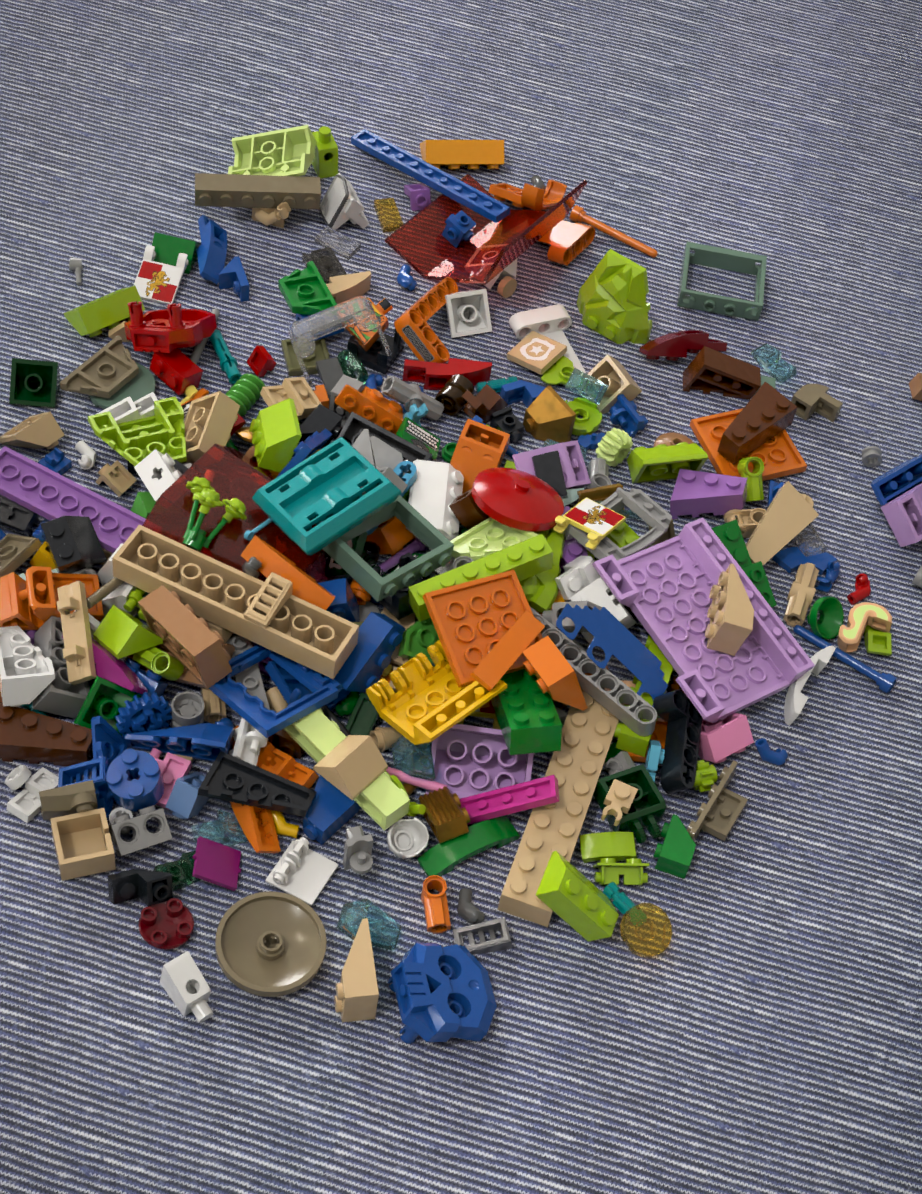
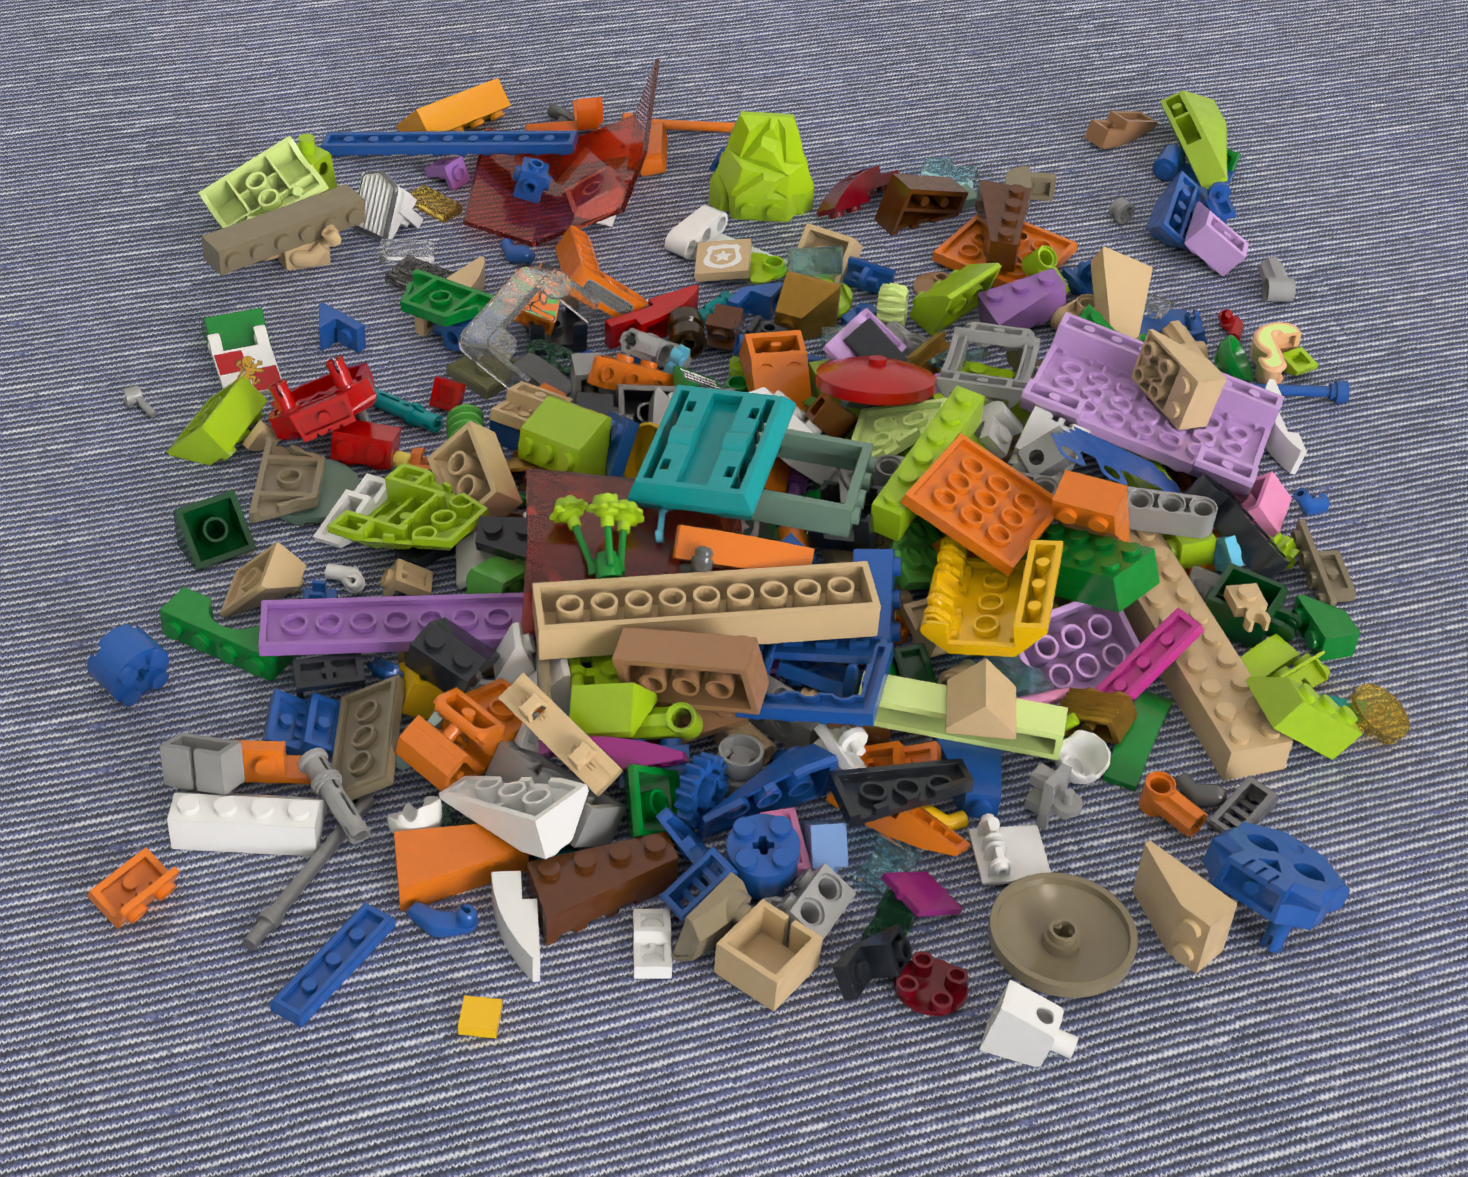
camera: 30 degrees left, 10 degrees down
white tile [5,765,32,791] -> none
white brick [134,449,189,509] -> none
blue slope [196,215,227,285] -> none
tan slope [244,572,293,628] -> none
clear light blue slope [337,899,402,950] -> none
white slope [445,289,492,338] -> none
orange slope [470,610,545,692] -> none
tan tile [497,276,517,298] -> none
flag [553,497,626,550] -> none
sand green window [677,241,767,321] -> none

